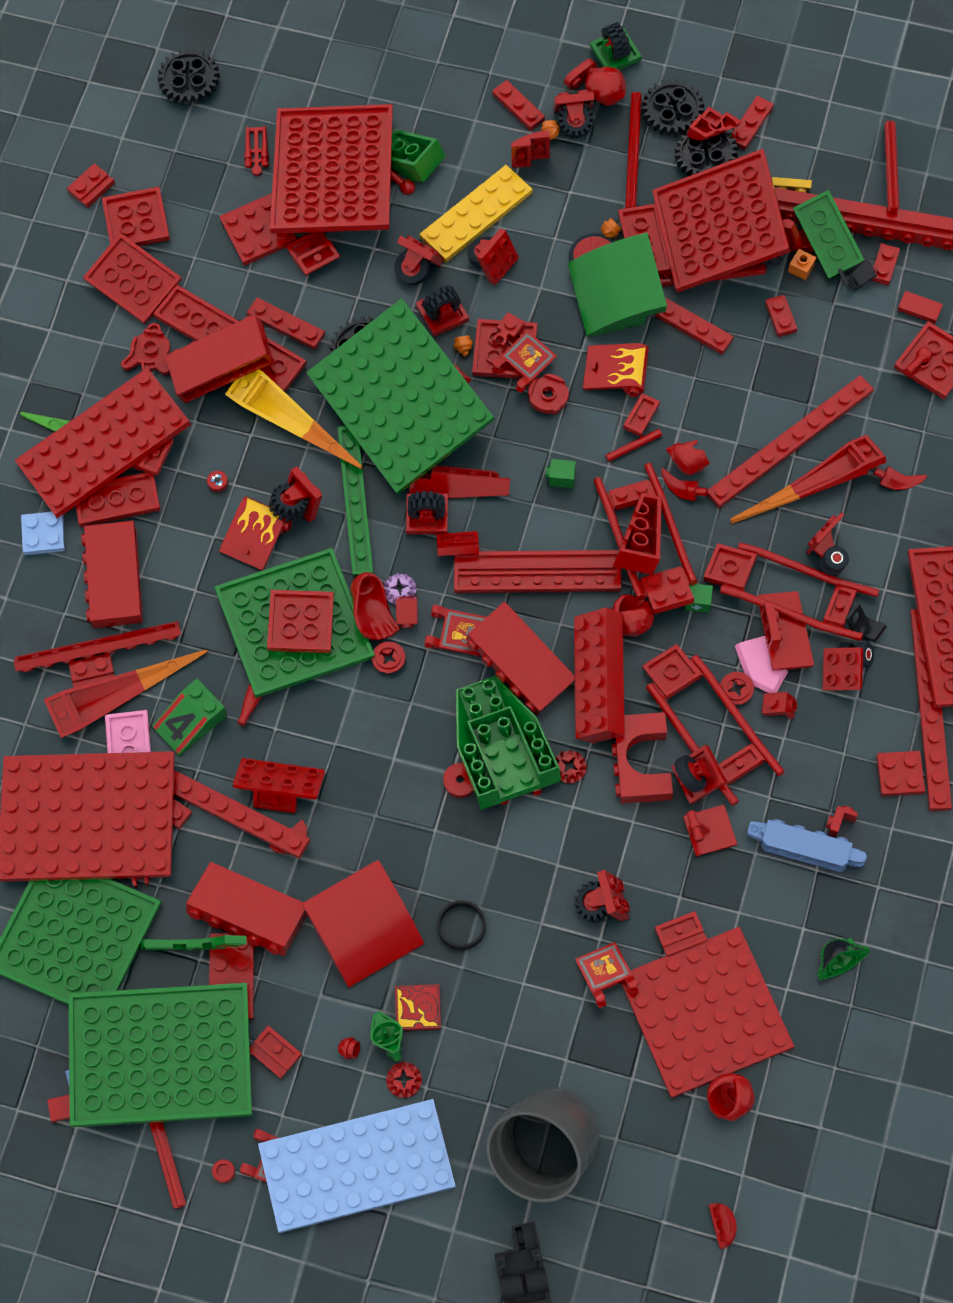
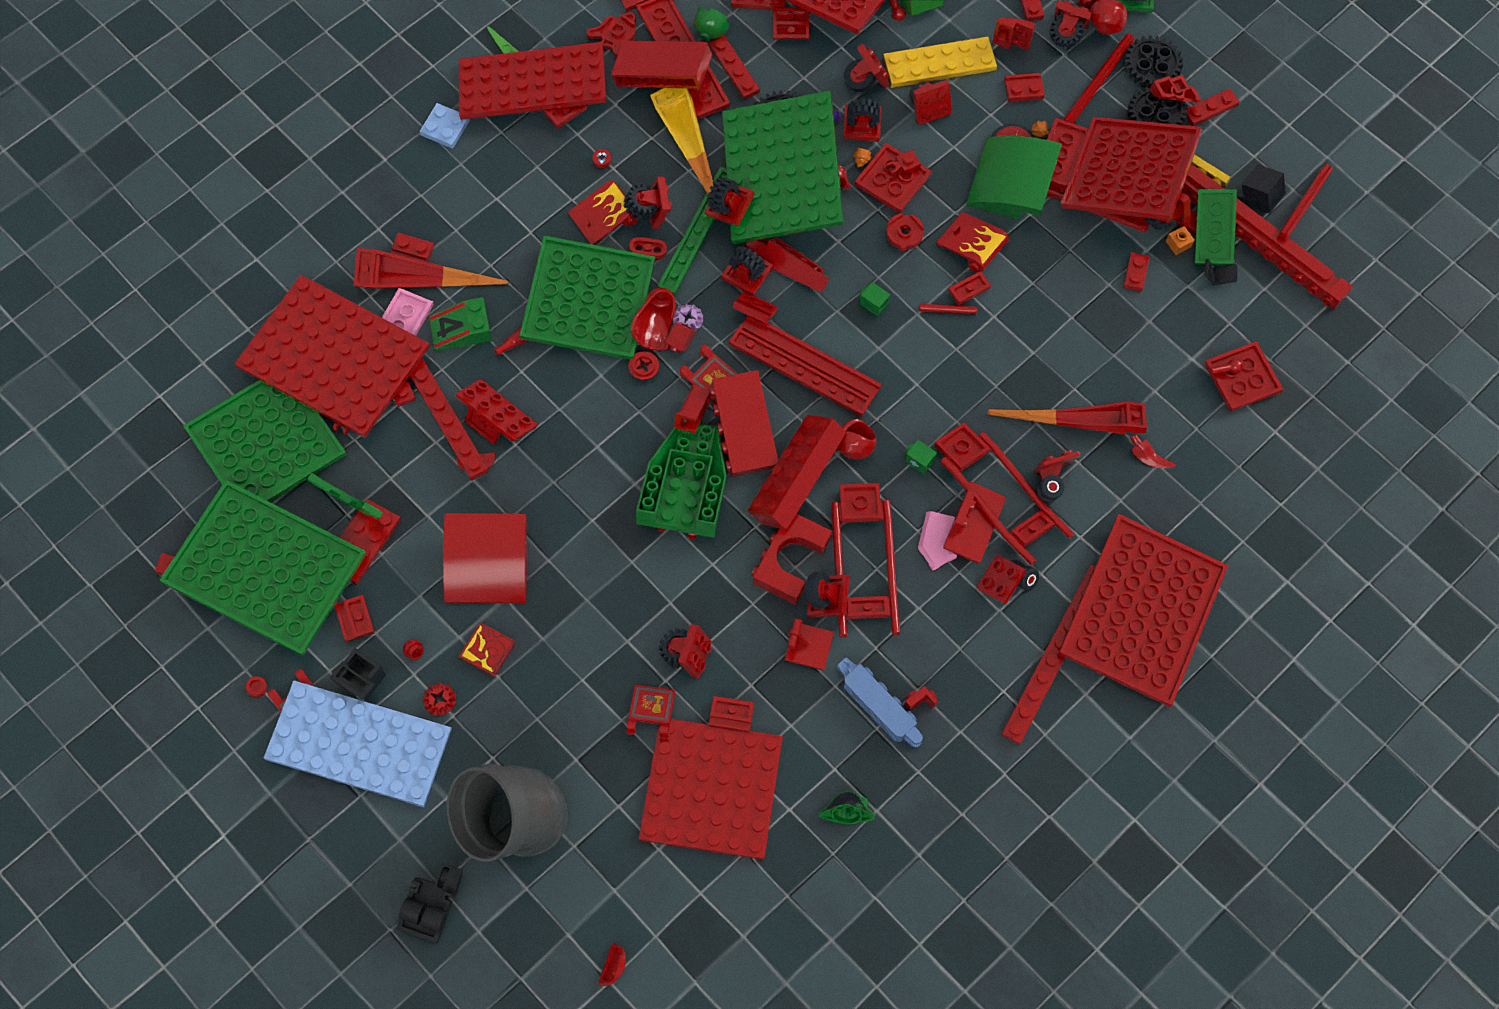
camera: 25 degrees right, 0 degrees up
red plate [14,621,181,672] -> none
red plate [76,472,161,527] -> none
red brick [81,521,143,629] -> none
red axle [149,1122,186,1209] -> none
red brick [186,862,307,956] -> none
red plate [267,590,334,653] -> none
green hat [370,1011,404,1061] -> none
black tyre [437,900,486,950] -> none
red piece [443,763,474,798] -> none
red flag [491,331,557,393] -> none
orange plate [541,120,560,140] -> none
red gear [555,749,587,783] -> none
red plate [593,463,697,614] -> none
red wedge [613,493,661,575] -> none
red plate [655,298,734,355] -> none
red bar [661,468,708,501] -> none
red hair [666,440,710,475] -> none
red plate [707,375,874,509] -> none
red piece [707,1073,755,1121] -> none
red gear [720,672,754,705] -> none
red bracket [762,692,797,719] -> none
black bracket [845,603,887,642] -> none
red plate [871,243,900,285] -> none
red plate [876,751,925,797] -> none
red tile [898,291,943,324] -> none
none -> black plate [330,648,386,702]
none -> red plate [629,237,667,260]
none -> red window [674,385,710,434]
none -> green cylinder [694,6,731,41]
none -> plate [704,177,755,226]
none -> red plate [1004,73,1045,102]
none -> black plate [1238,164,1286,214]

